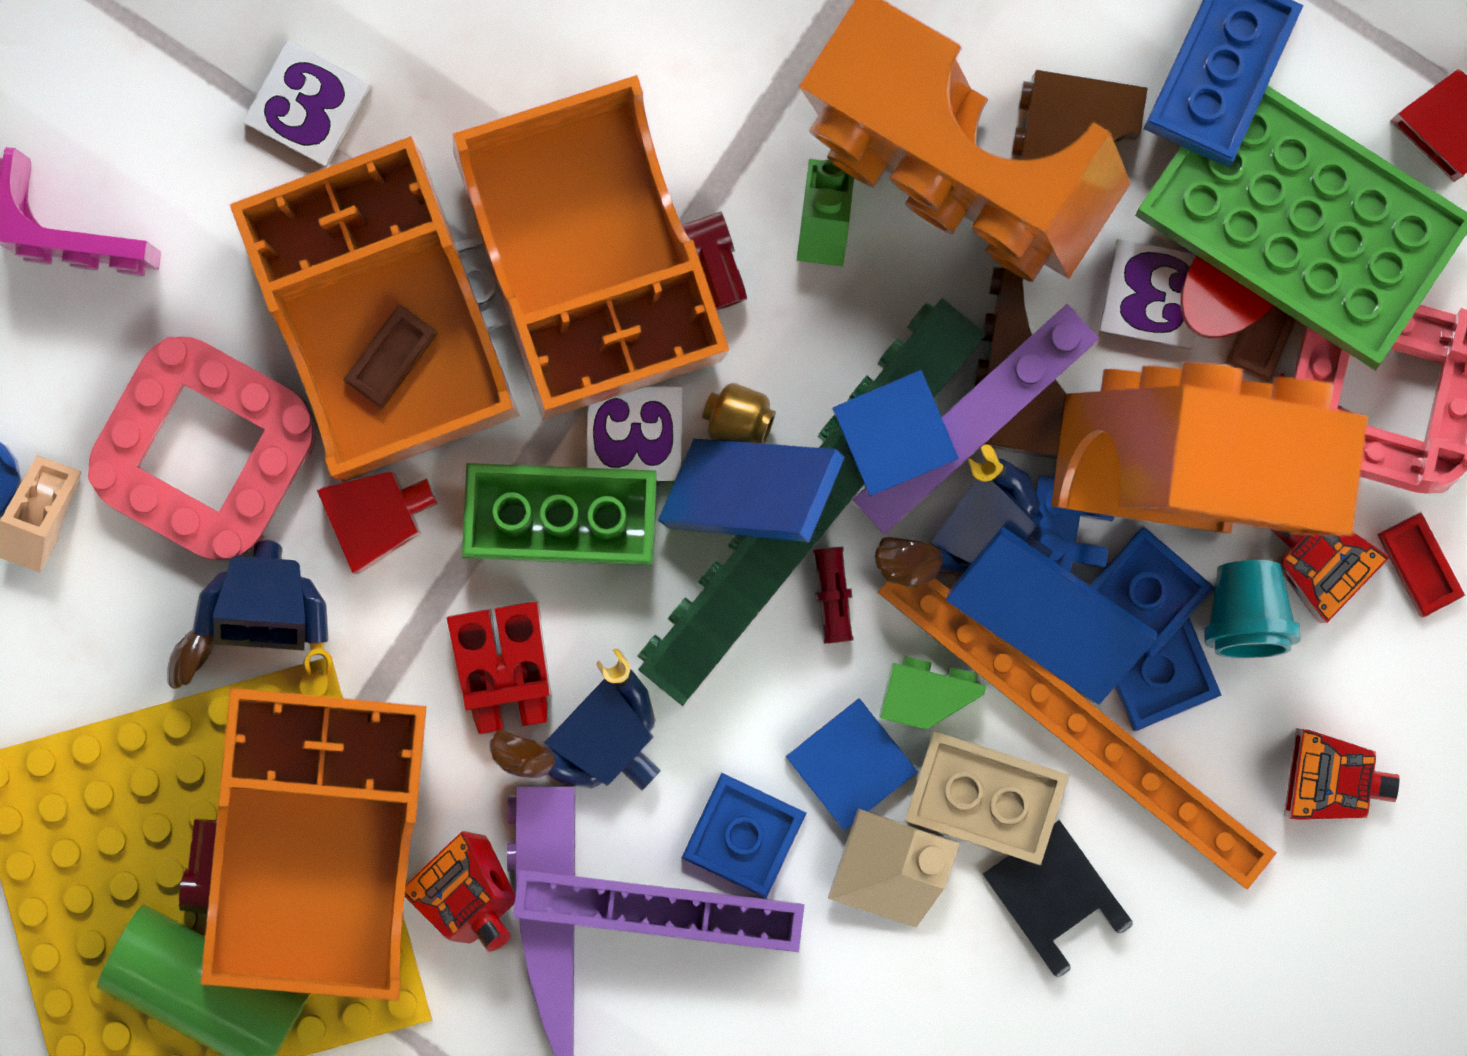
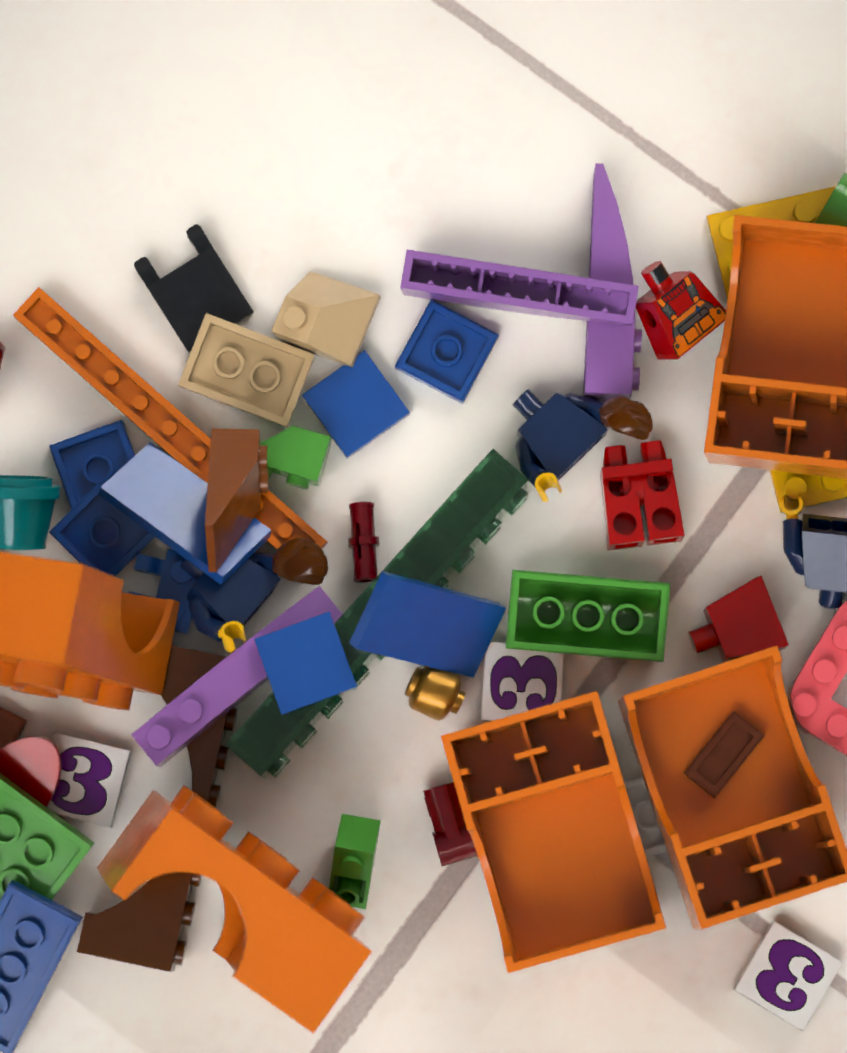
camera: 175 degrees left, 5 degrees down
none -> dark orange slope [205,428,269,572]

